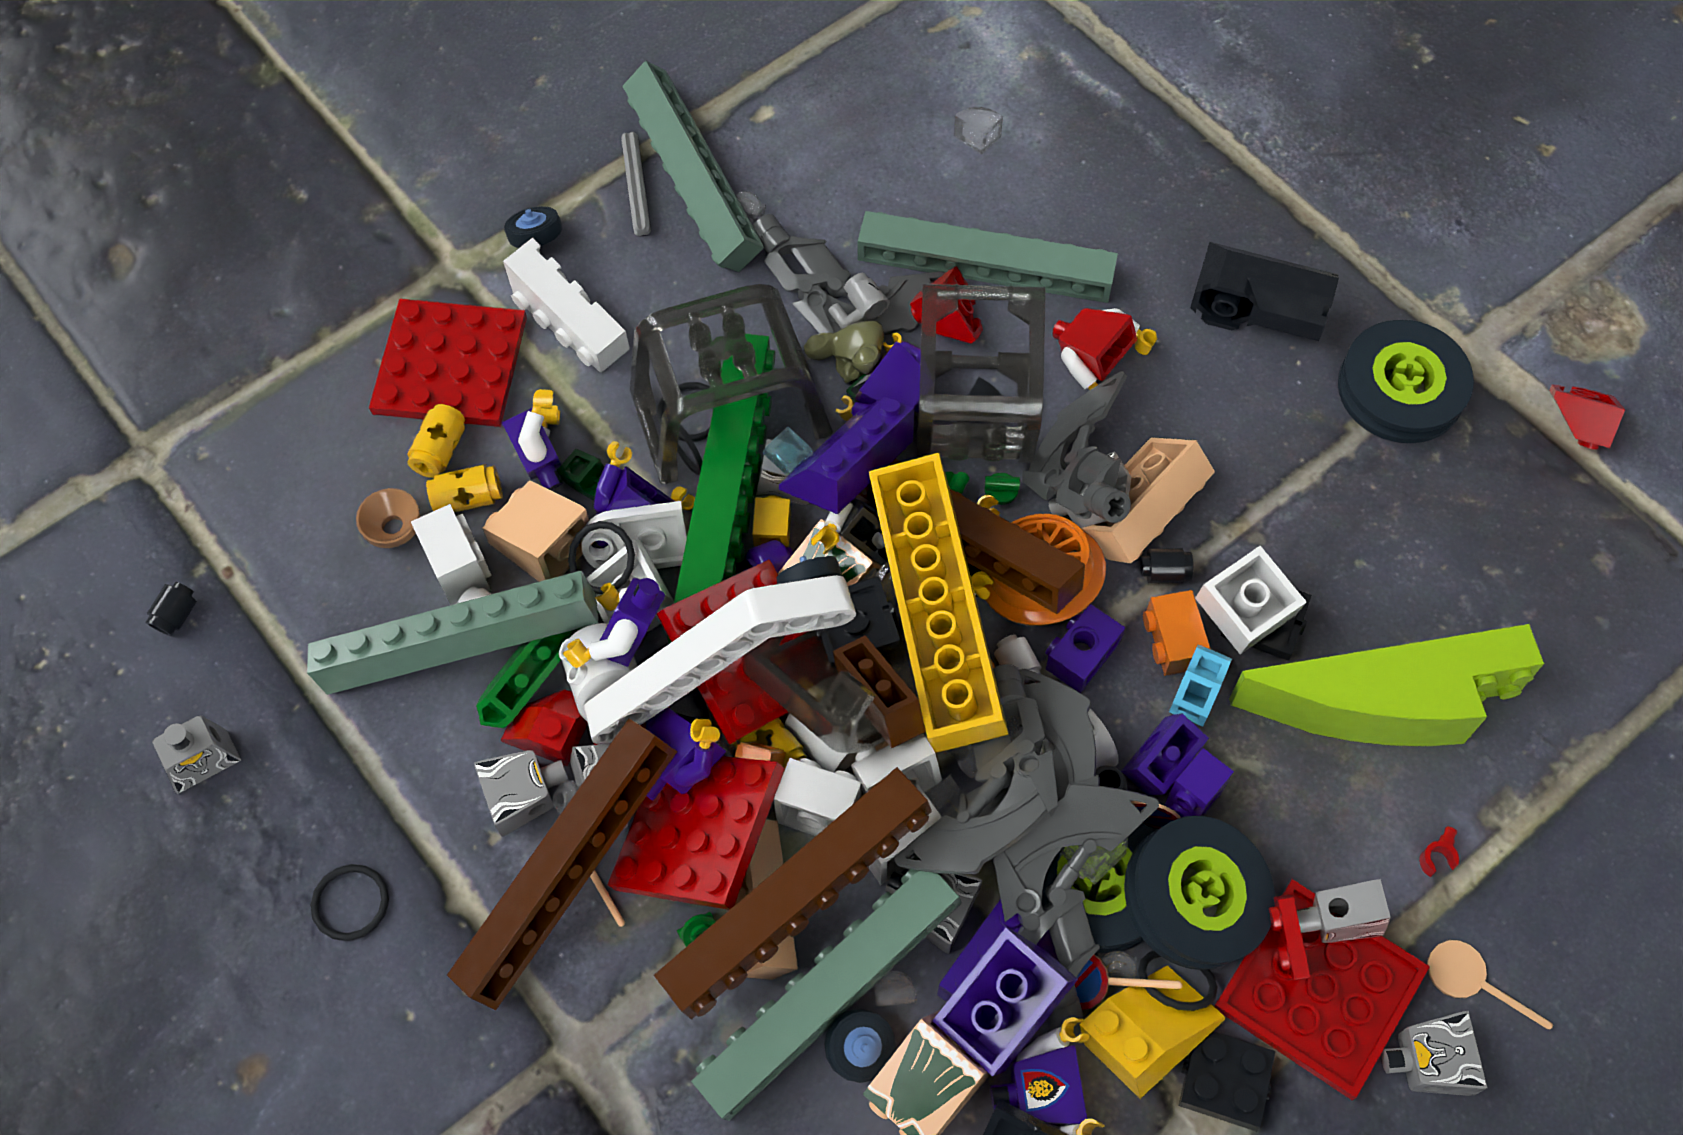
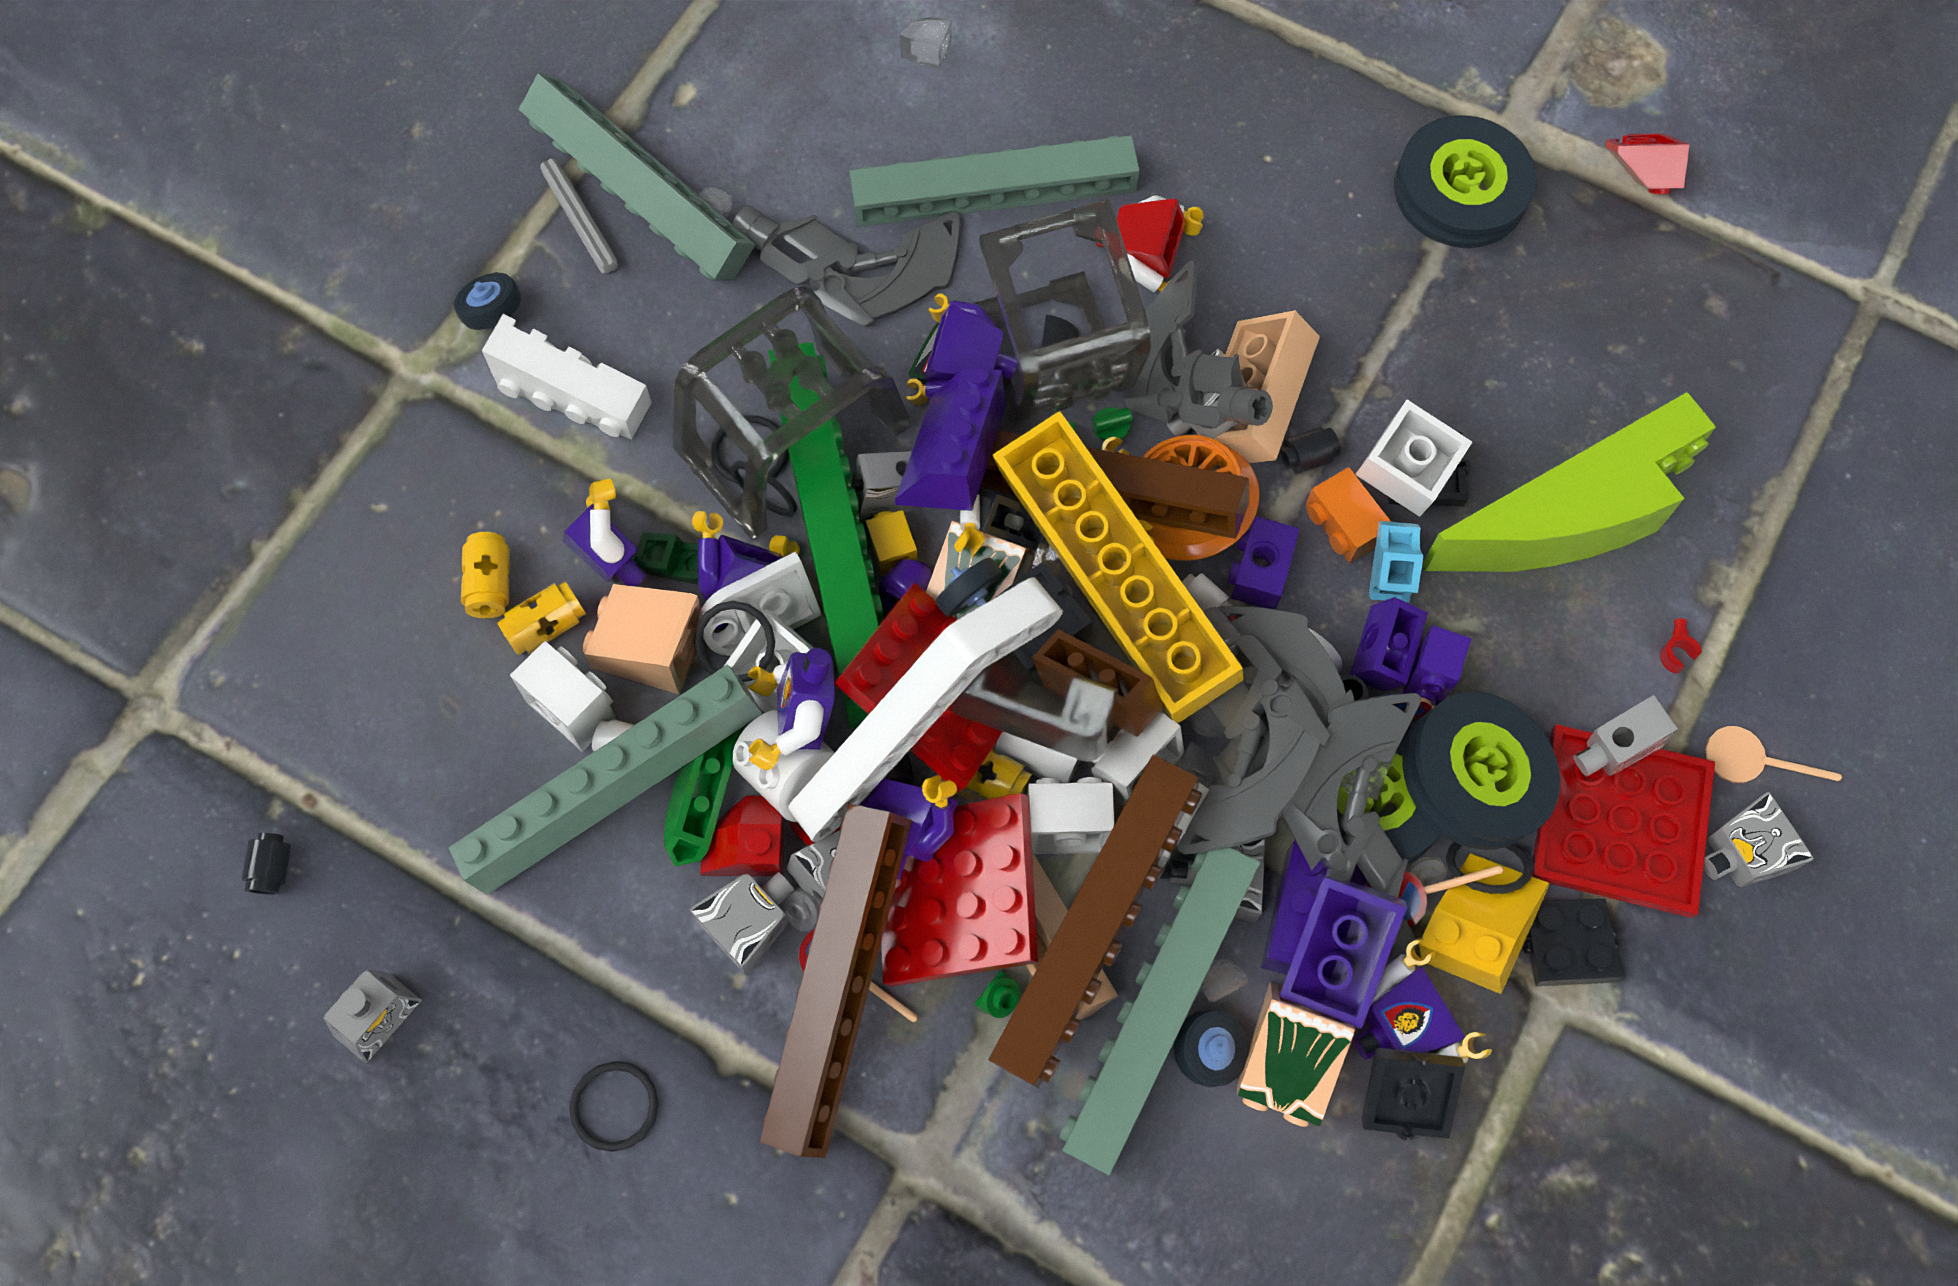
camera: 25 degrees left, 5 degrees up
medium nougat piece [356,488,421,548] -> none
red plate [369,299,527,427] -> none
orange tile [735,741,786,765] -> none
clear light blue plate [762,427,813,476] -> none
olive head [803,321,884,383] -> none
light grey piece [828,273,890,329] -> none
red slope [909,266,983,344] -> none
black brick [1190,242,1339,341] -> none
red plate [1269,894,1310,980] -> none

